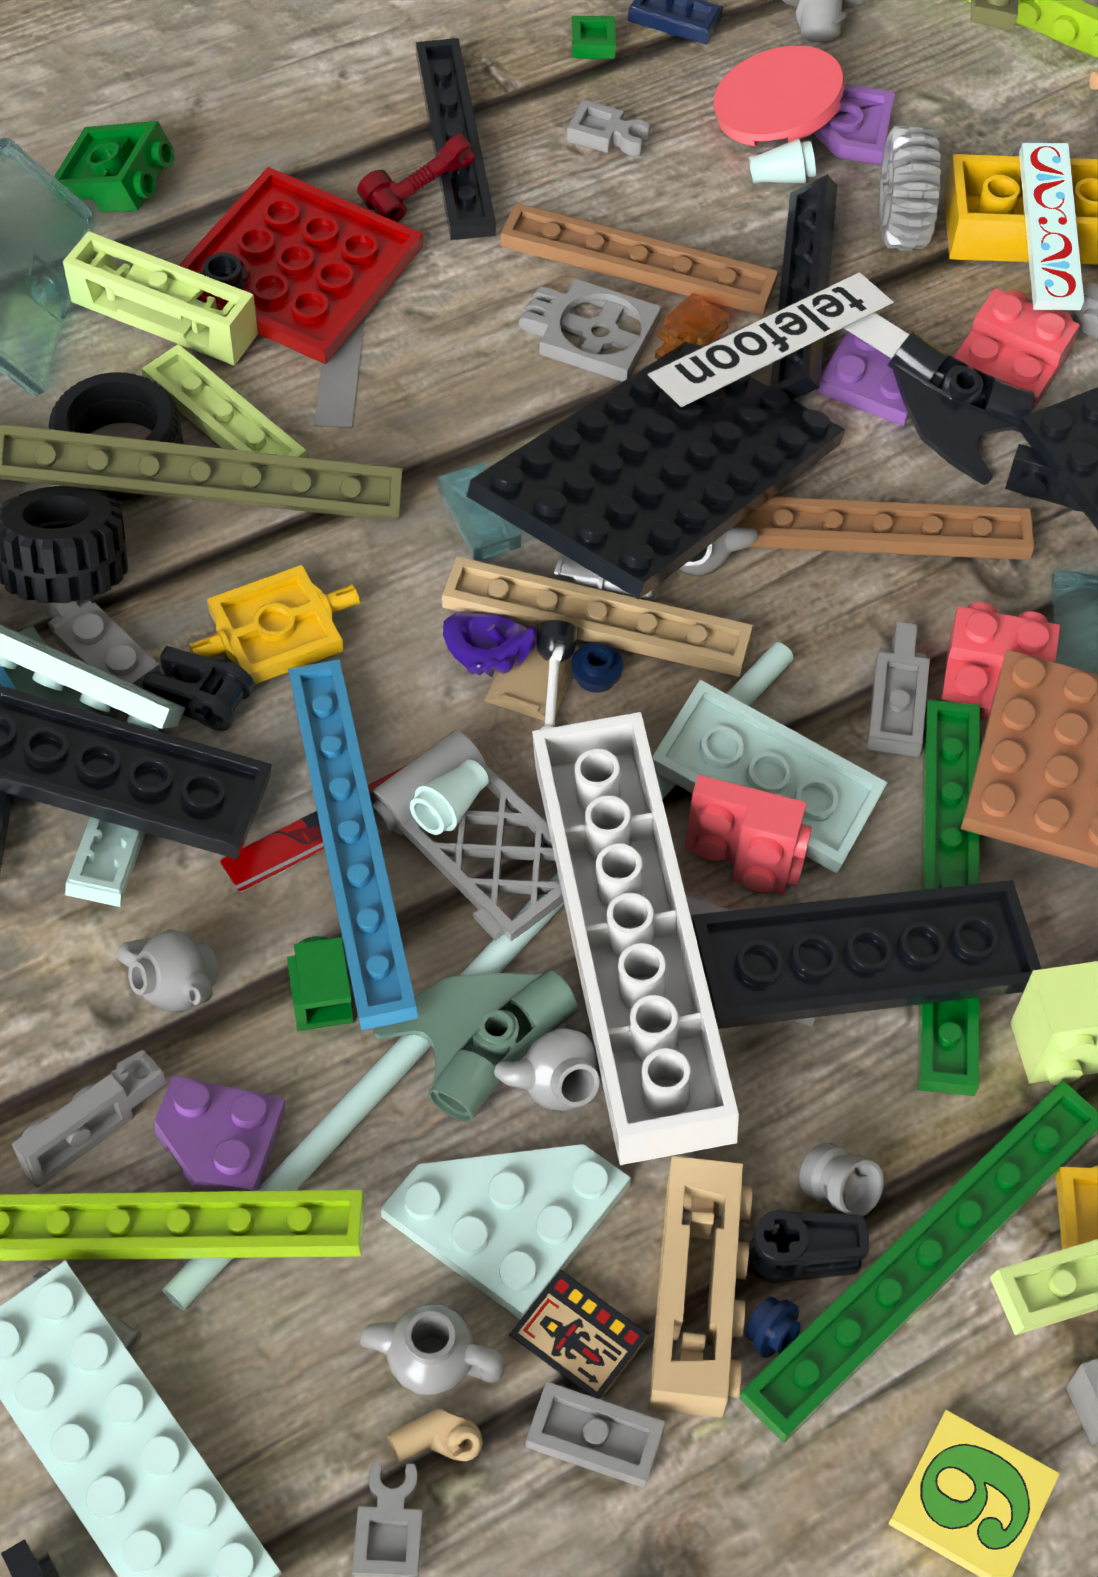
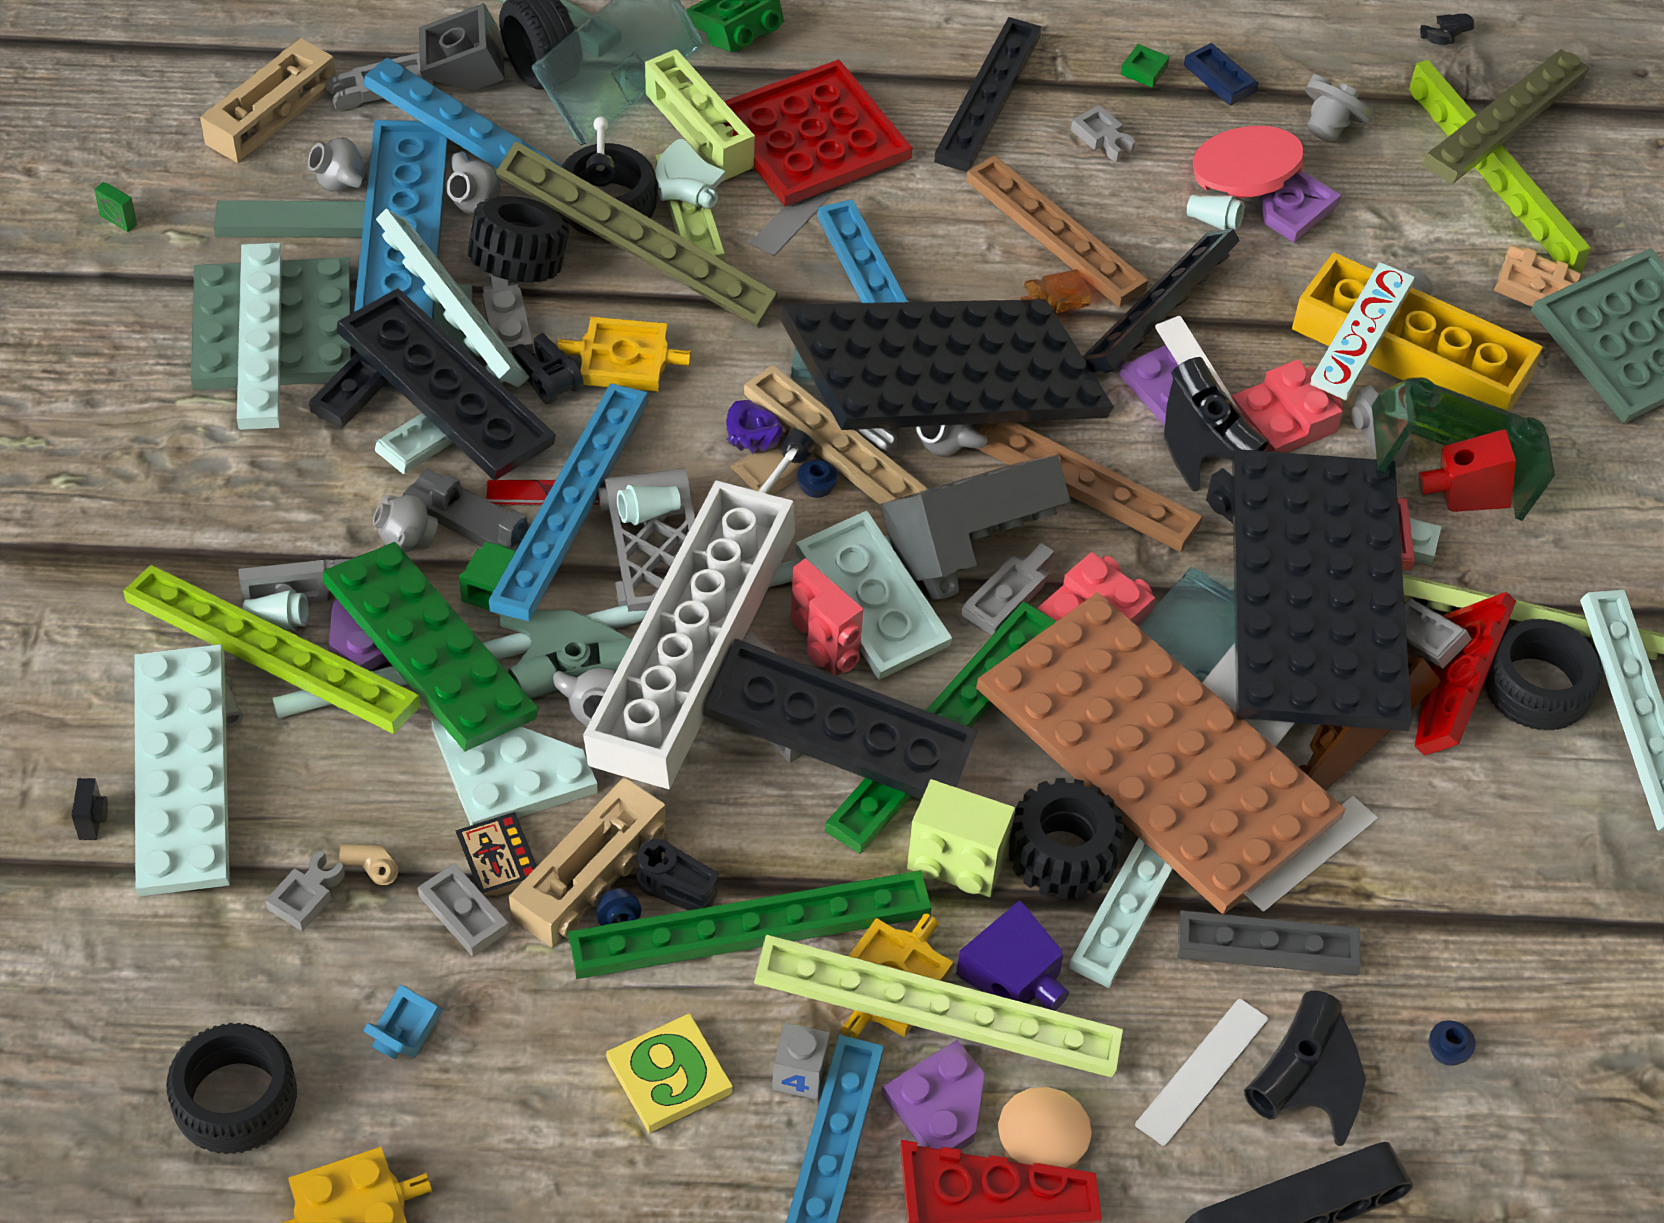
camera: 30 degrees right, 5 degrees down
black plate [200,253,247,294] -> none
dark red brick [357,133,476,222] -> none
light grey piece [360,1304,504,1395] -> none
light grey piece [518,278,662,382] -> none
white sticker [647,272,894,407] -> none
light grey wheel [799,1143,884,1216] -> none
light grey gear [878,124,941,251] -> none
none -> light aqua cone [243,589,309,631]
none -> green plate [323,542,538,752]
none -> dark grey hinge [403,468,531,551]
none -> black hinge [585,117,616,187]
none -> light aqua arm [655,139,726,209]
none -> dark azure plate [817,199,908,303]
none -> dark grey hinge [881,454,1071,600]

